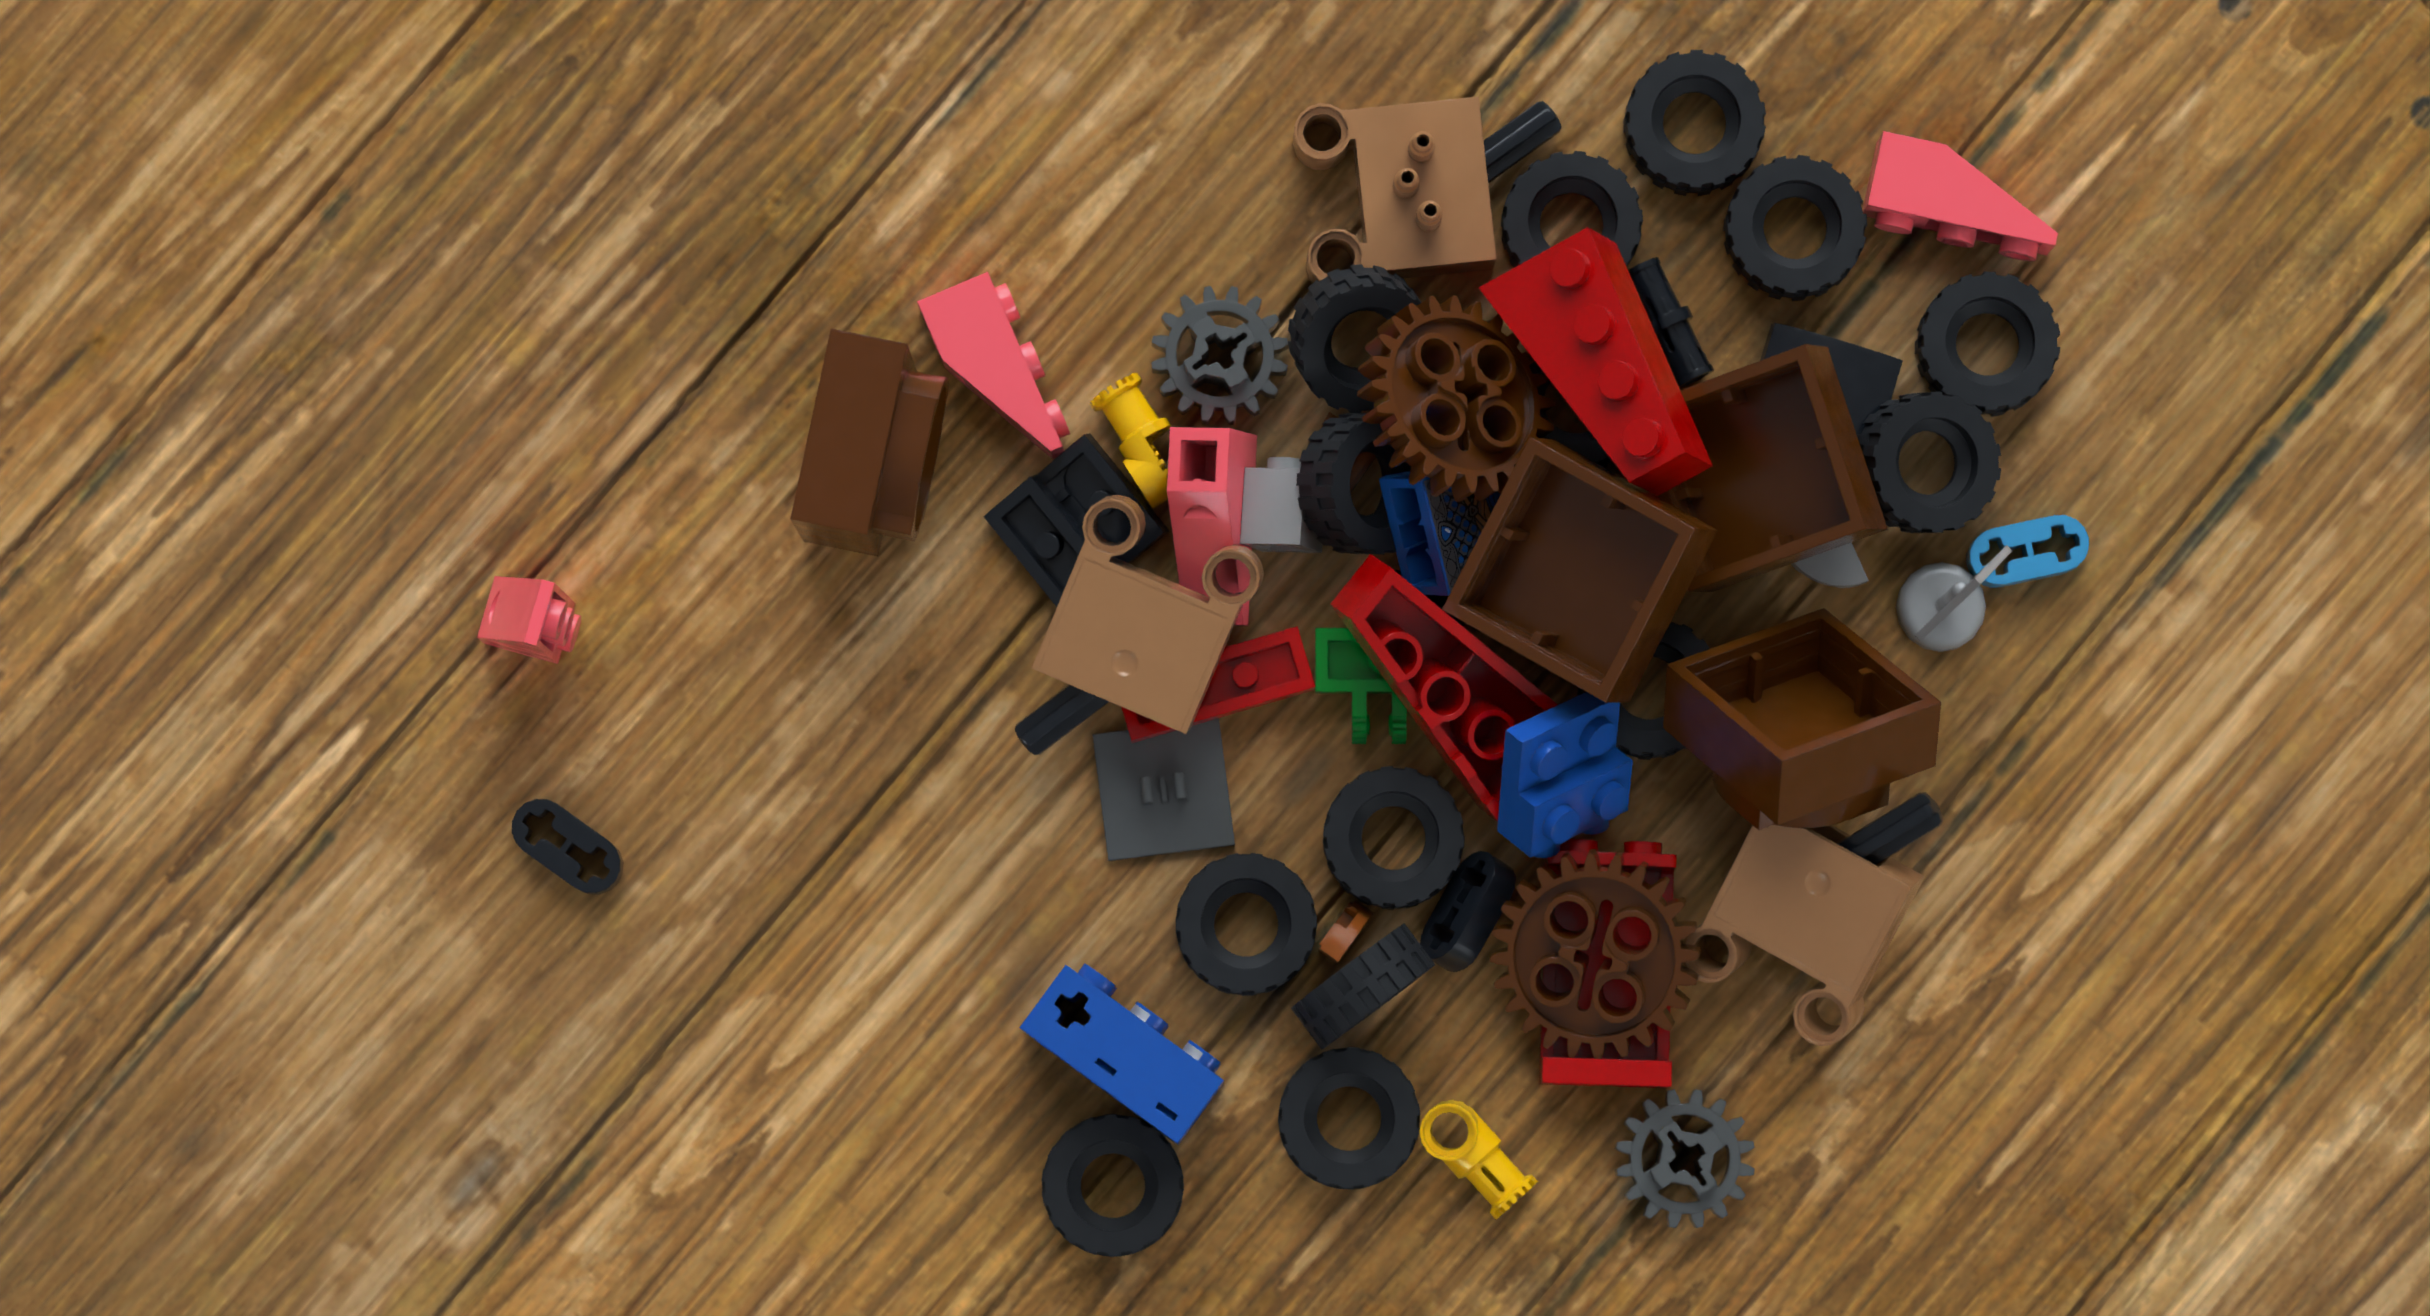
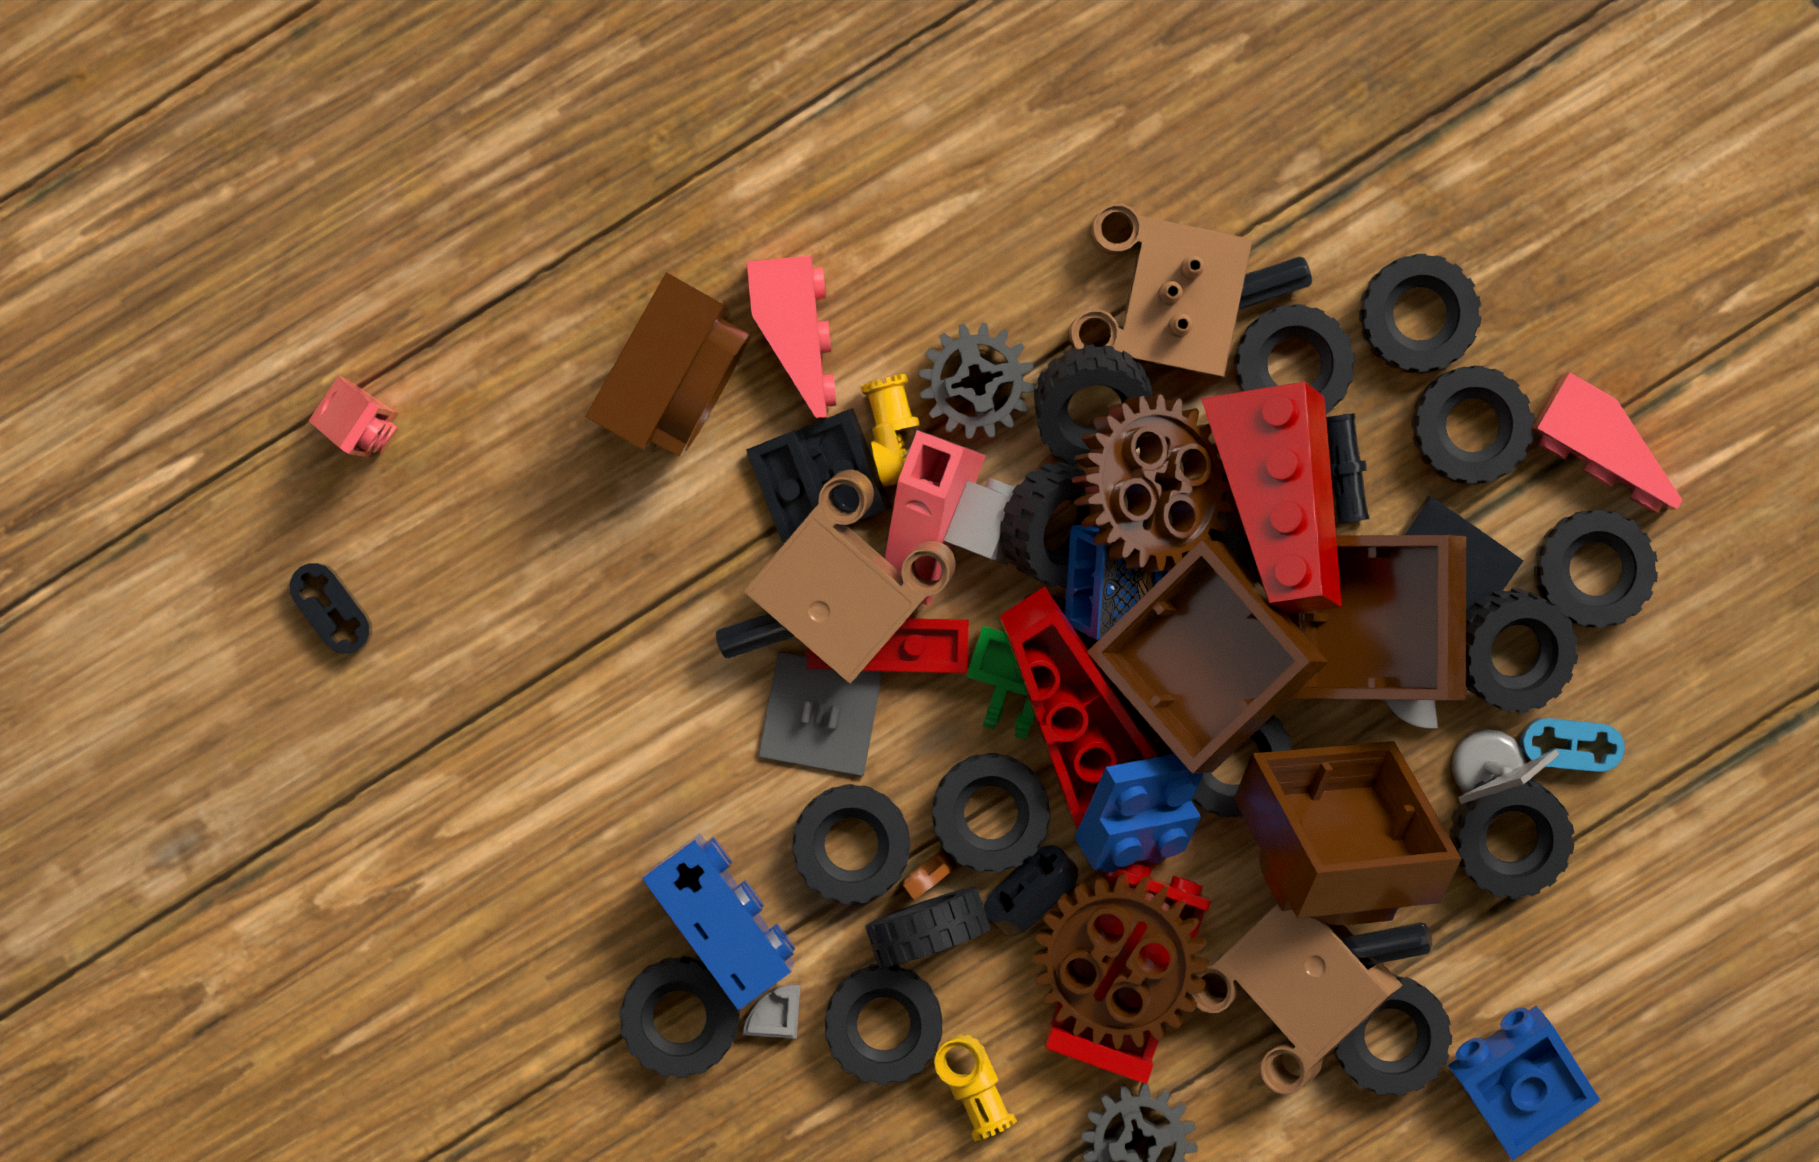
camera: 15 degrees right, 5 degrees up
none -> light grey tile [743,983,801,1039]
none -> black tyre [1334,974,1452,1096]
none -> blue plate [1448,1005,1601,1161]
none -> black tyre [1449,776,1575,899]

